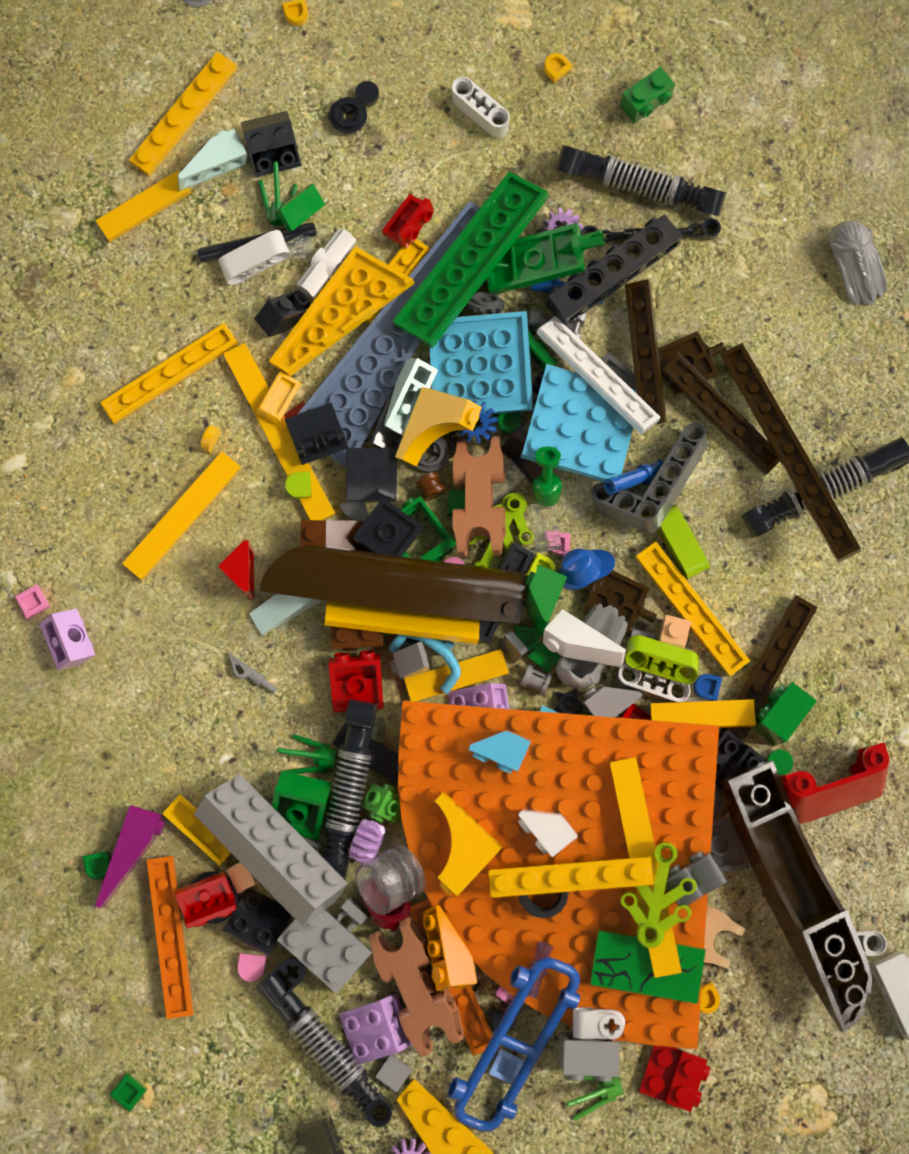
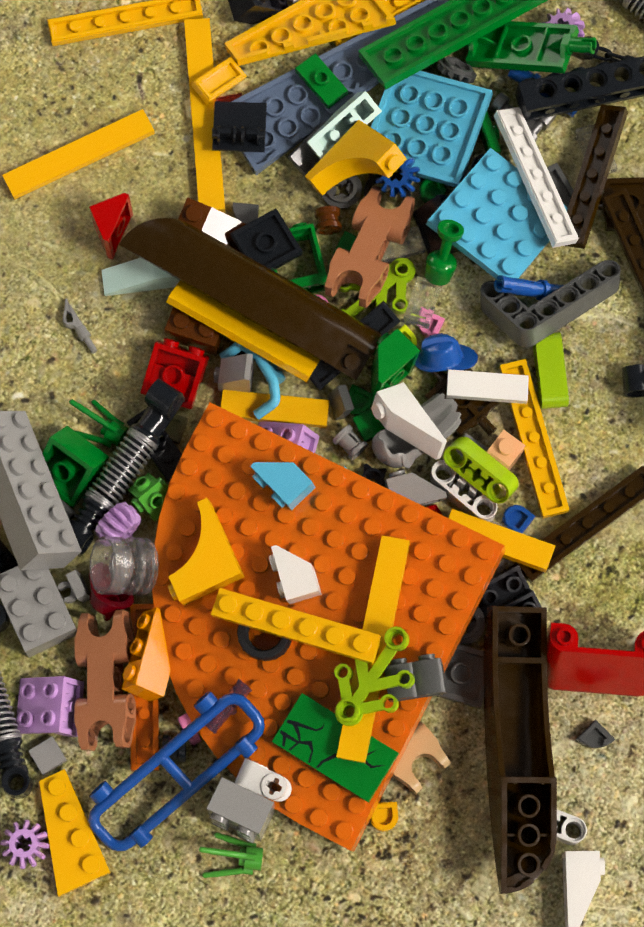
camera: 25 degrees right, 5 degrees down
yellow tile [200,425,221,454] -> none
lime tile [285,471,312,499] -> none
black slope [345,448,397,502] -> none
light blue tile [489,1048,524,1084] -> none
red plate [638,1045,710,1112] -> none
green brick [752,682,817,746] -> none
green tile [766,749,793,776] -> none
none -> green plate [295,53,348,109]
none -> white tile [446,369,529,404]
none -> dark grey tile [575,719,615,748]

